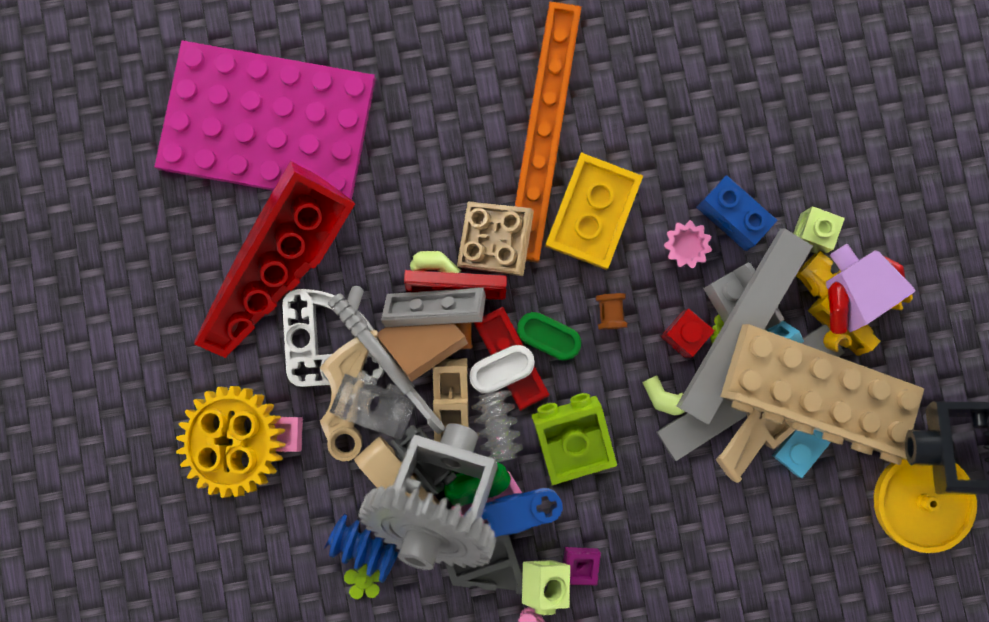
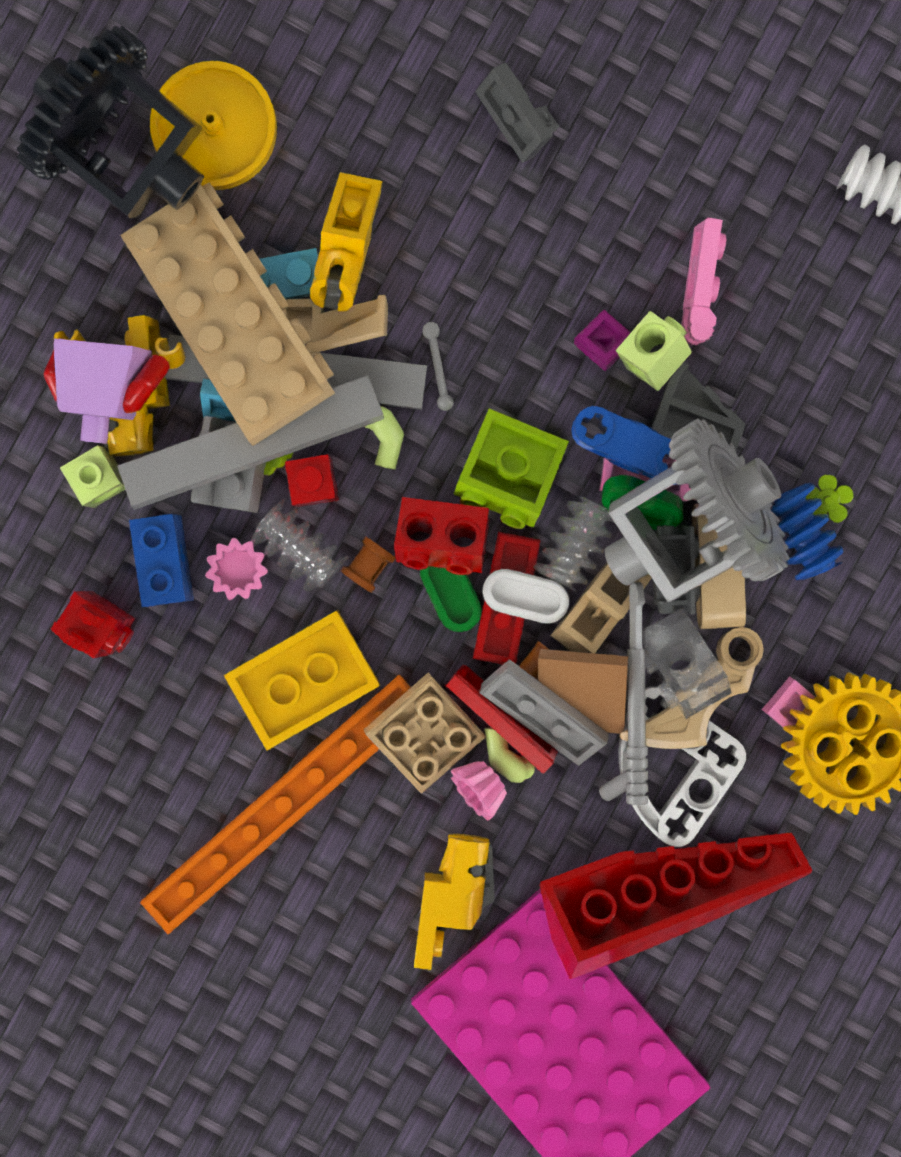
camera: 140 degrees left, 5 degrees up
none -> red hinge [51,591,136,659]
none -> clear piece [251,499,349,592]
none -> yellow plate [310,172,382,311]
none -> red brick [394,497,489,575]
none -> yellow plate [414,834,495,970]
none -> light grey hinge [423,322,454,411]
none -> bright pink piece [451,761,507,821]

